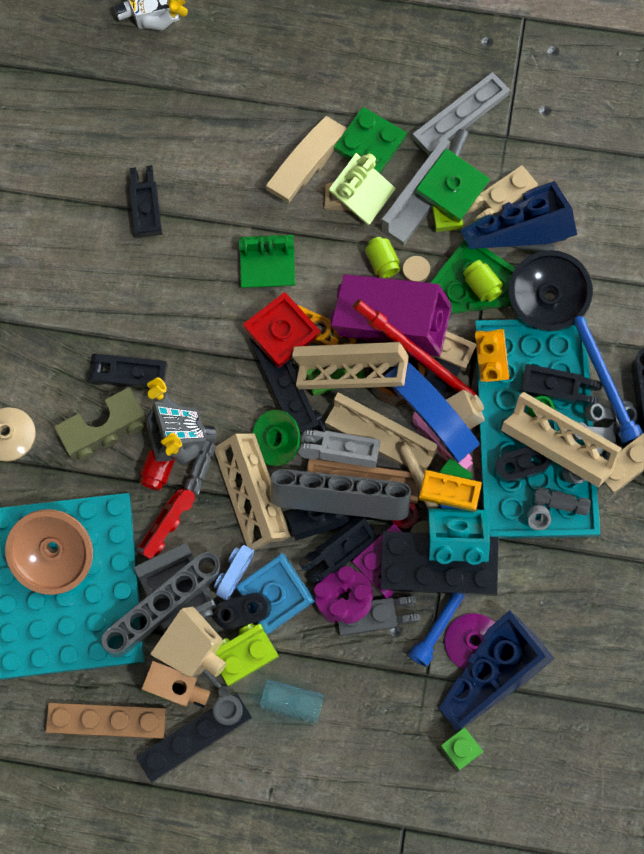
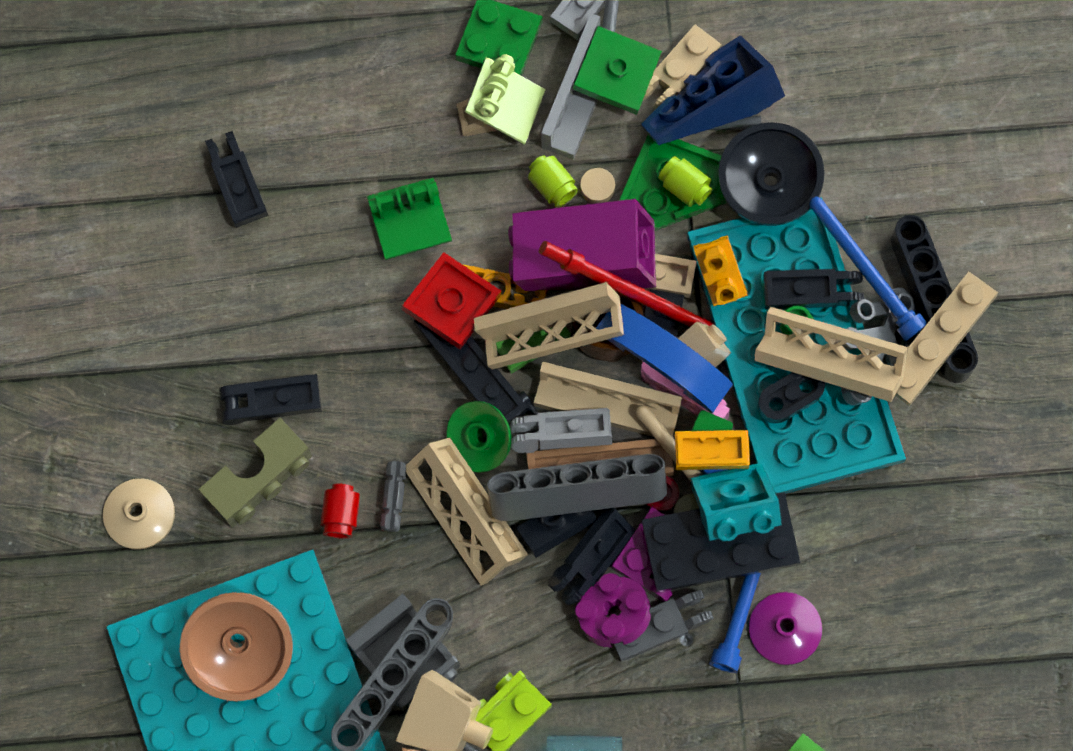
camera: 15 degrees left, 0 degrees up
red hinge [136,489,196,559] -> none
torso [145,377,216,465] -> none
light blue plate [214,545,254,600] -> none
black plate [214,593,272,629] -> none
dark azure plate [236,553,315,634] -> none
tan slope [266,116,347,203] -> none
lime plate [432,204,463,232] -> none
dark blue wedge [439,610,555,732] -> none
light grey hinge [527,505,551,530] -> none
dark grey axle [533,487,591,515] -> none

